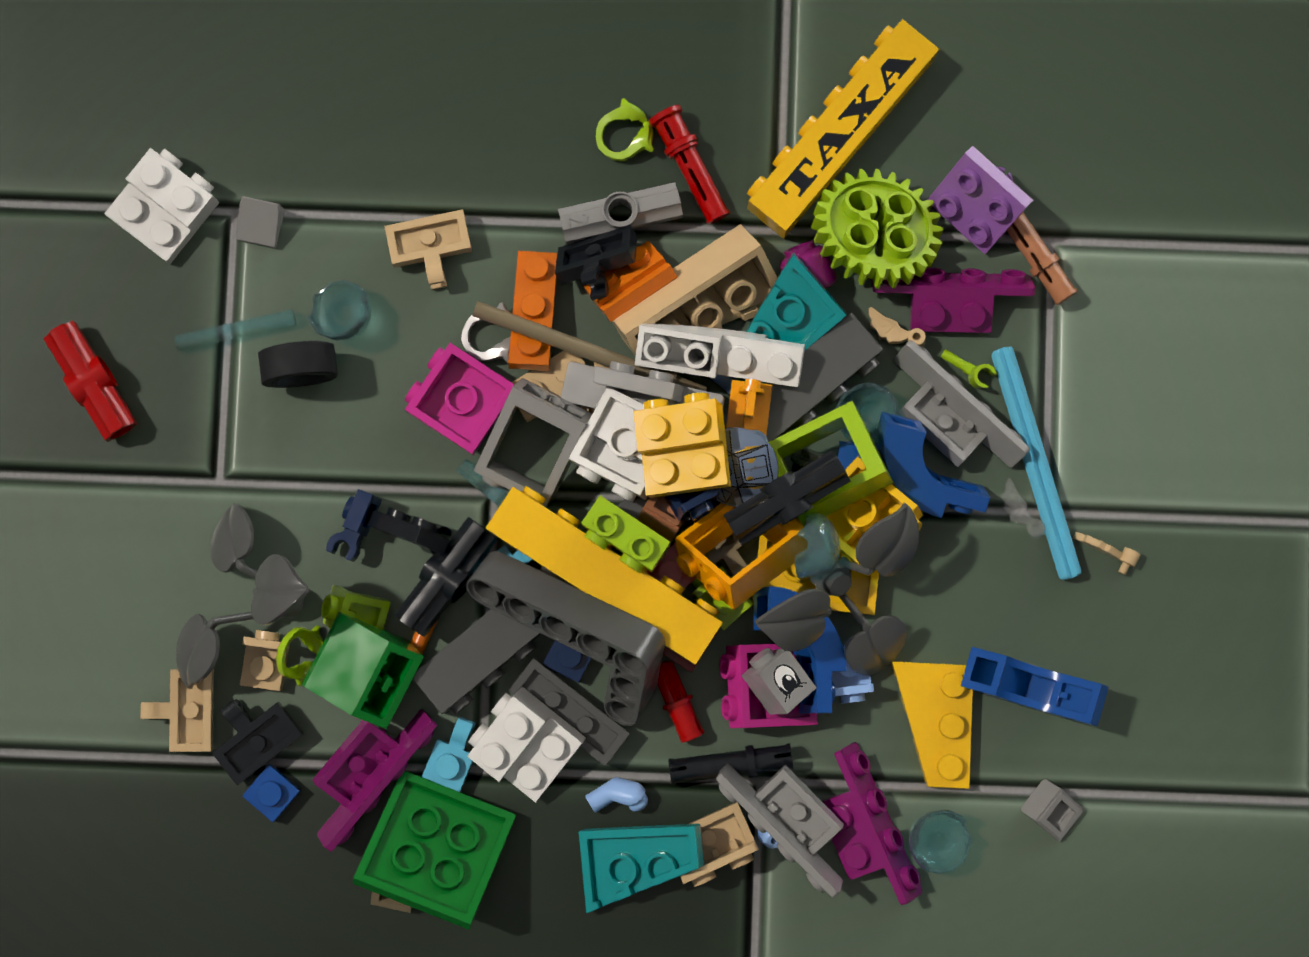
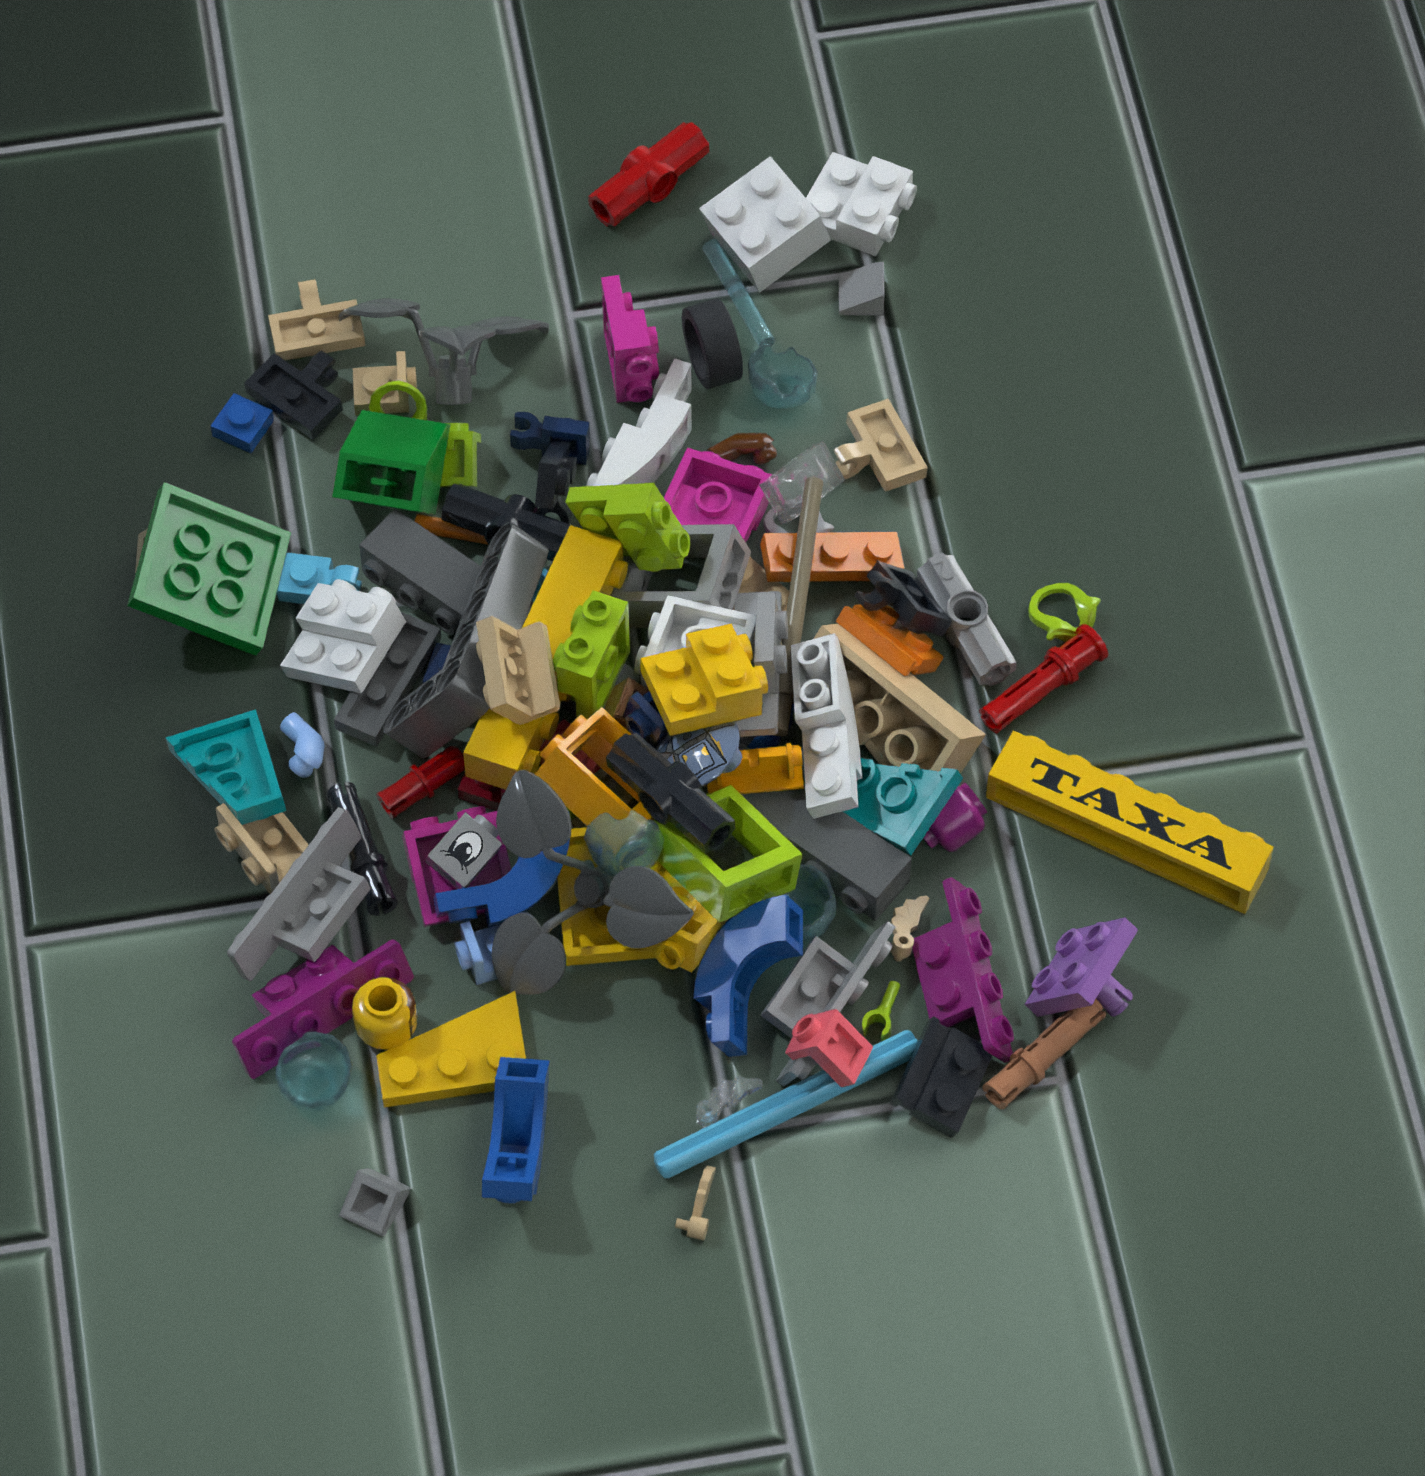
camera: 75 degrees right, 25 degrees down
magenta bracket [312,709,437,852] -> none
lime gear [811,169,943,289] -> none
none -> yellow head [352,977,418,1050]
none -> tan bracket [476,616,560,725]
none -> lime plate [565,483,690,572]
none -> white slope [586,358,692,486]
none -> dark pink plate [601,275,659,403]
none -> white brick [699,156,831,292]
none -> reddish brown arm [707,433,777,465]
none -> clear plate [759,441,845,525]
none -> coral bracket [785,1009,873,1087]
none -> black plate [890,1016,993,1138]

